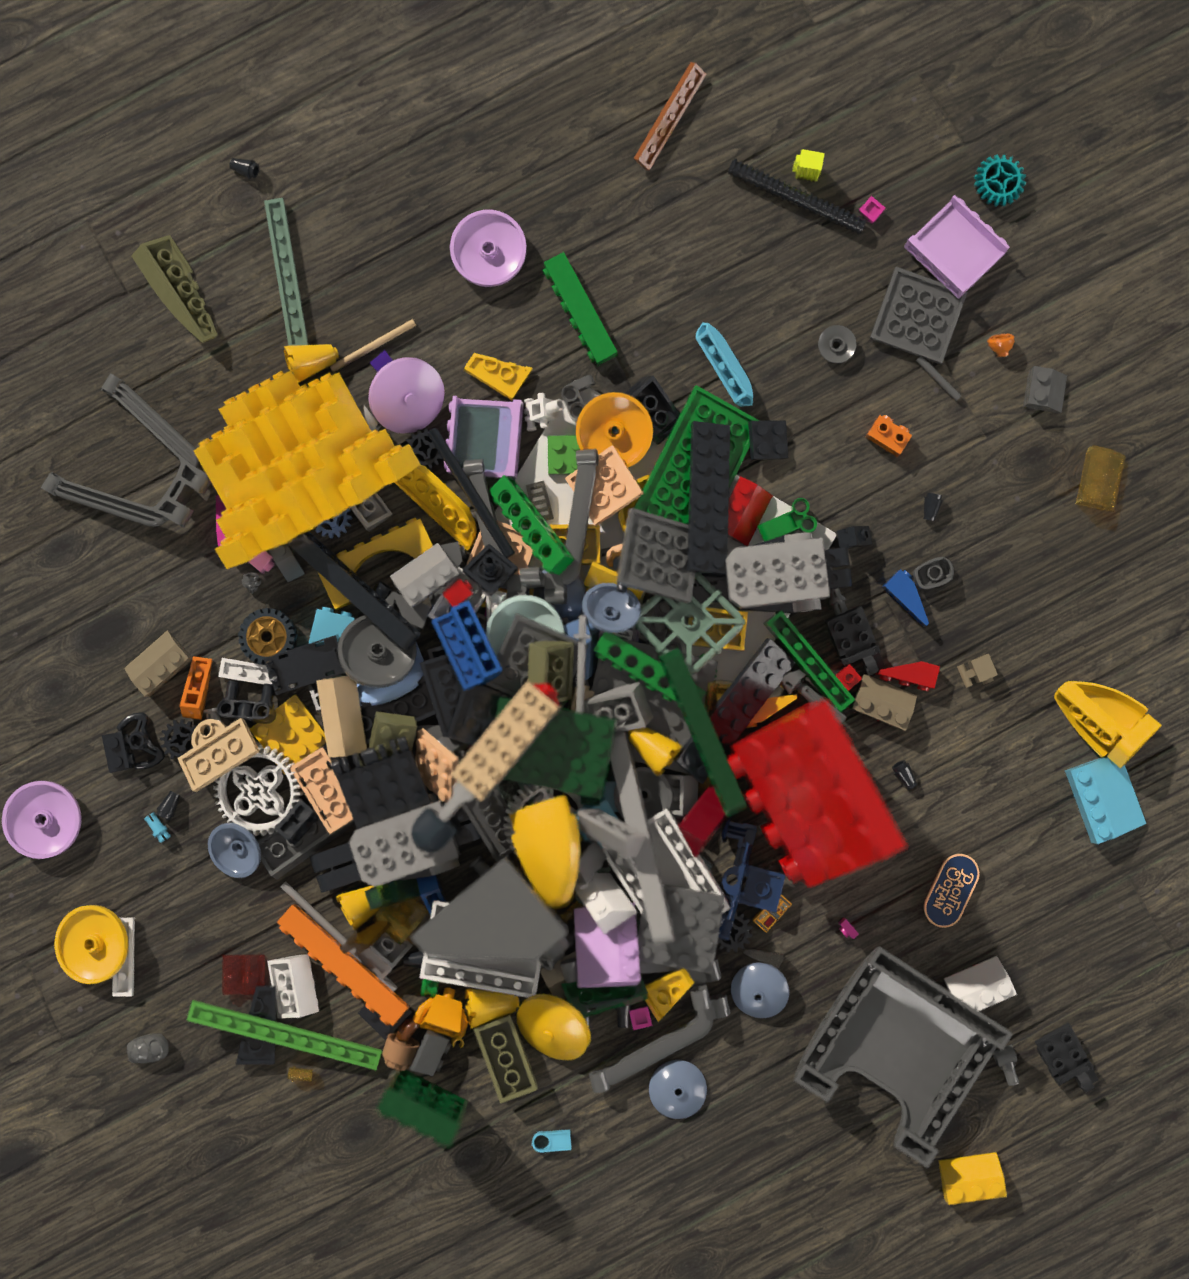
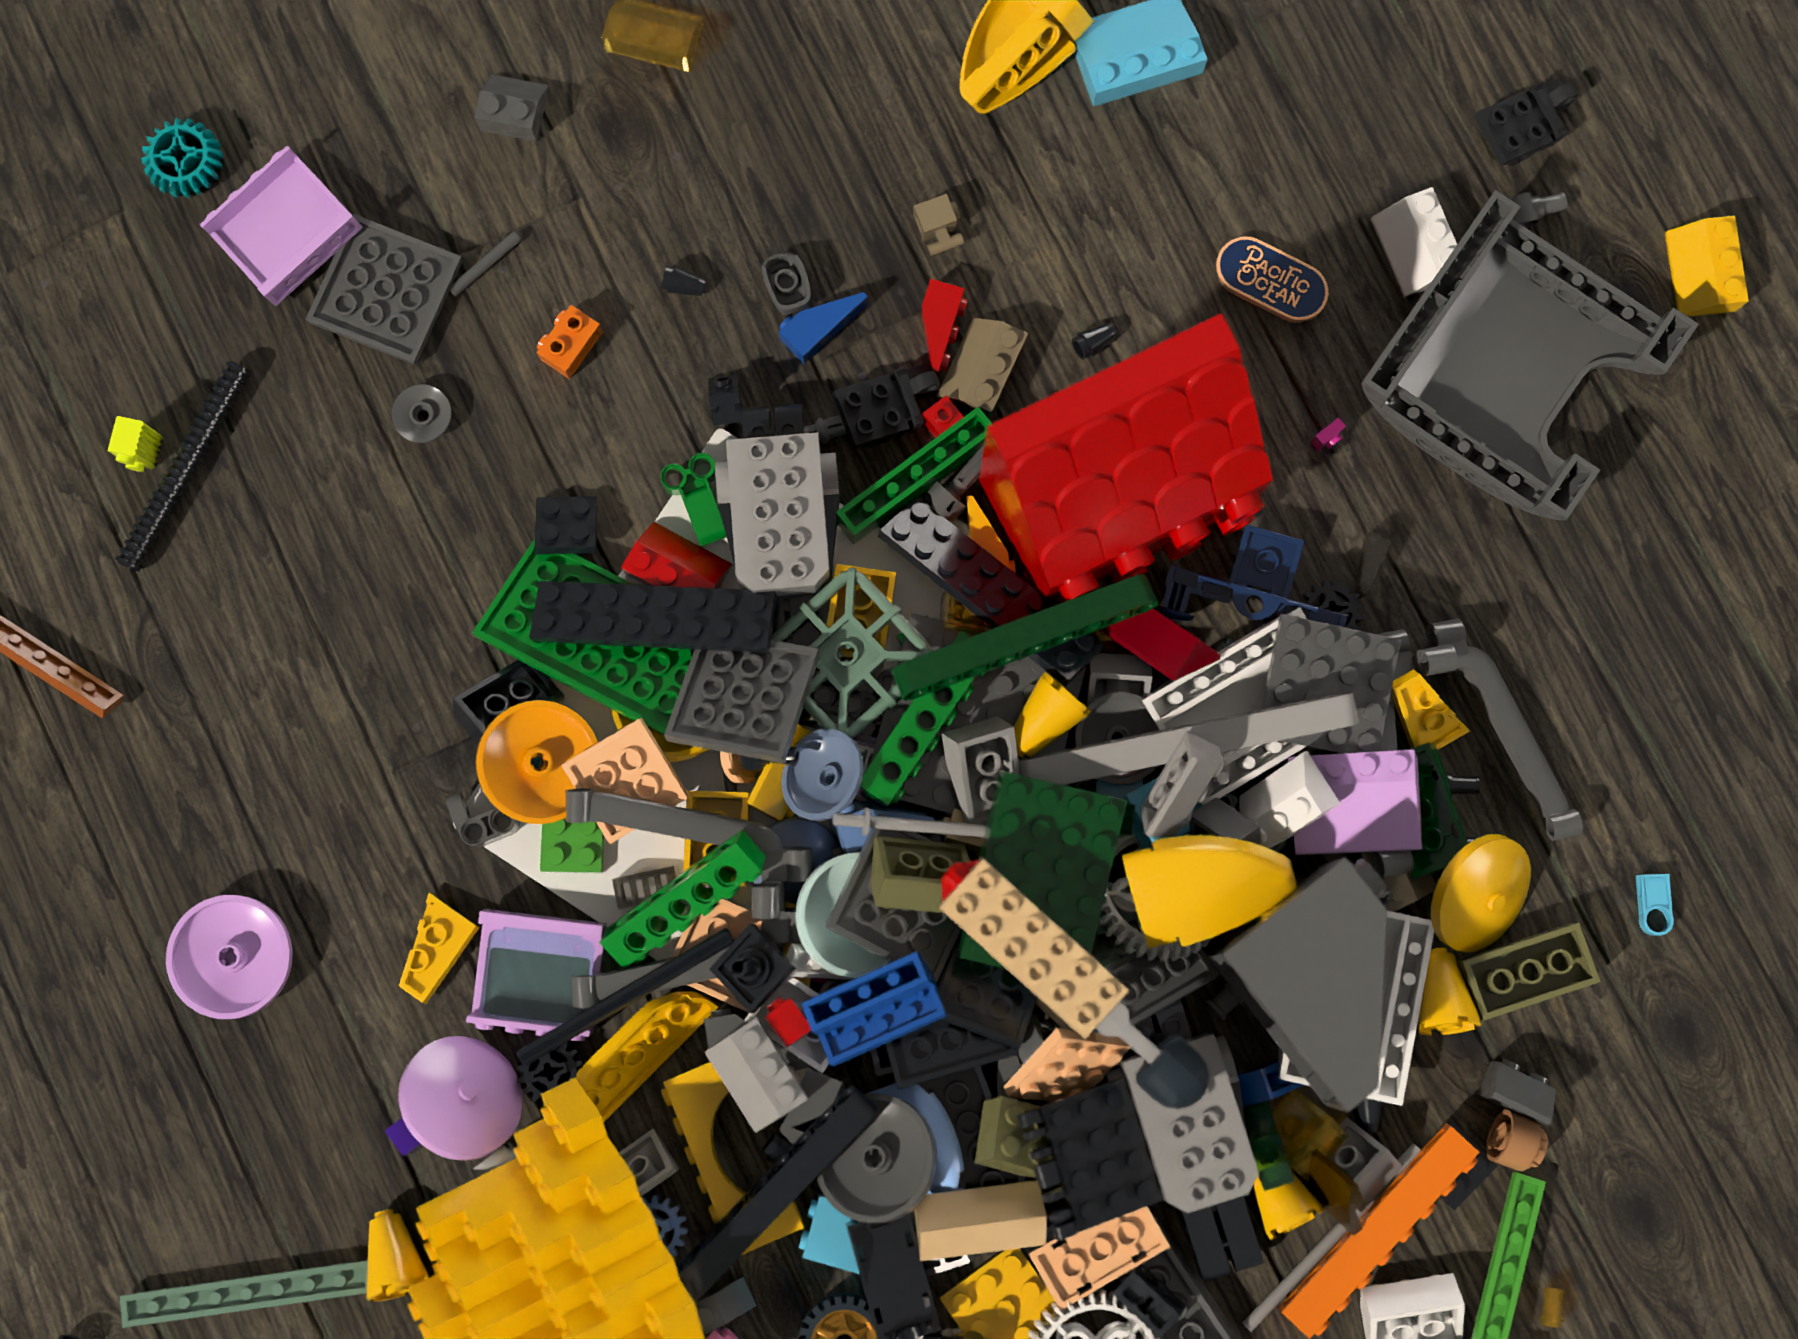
camera: 85 degrees left, 5 degrees down
tan piece [330,319,416,372] -> none
dark green brick [376,1070,468,1147] -> none
light orange torso [396,988,468,1048] -> none
green wheel [421,979,439,998] -> none
white piece [524,393,564,431] -> none
green brick [542,252,618,366] -> none
clear yellow pin [560,901,584,924] -> none
dark pink plate [629,1006,652,1030] -> none
sand blue dish [649,1060,707,1119] -> none
medium azure brick [696,322,753,407] -> none
sand blue dish [731,963,789,1018] -> none
slope [752,895,792,933] -> none
dark pink plate [858,196,885,224] -> none
orange brick [988,334,1015,357] -> none

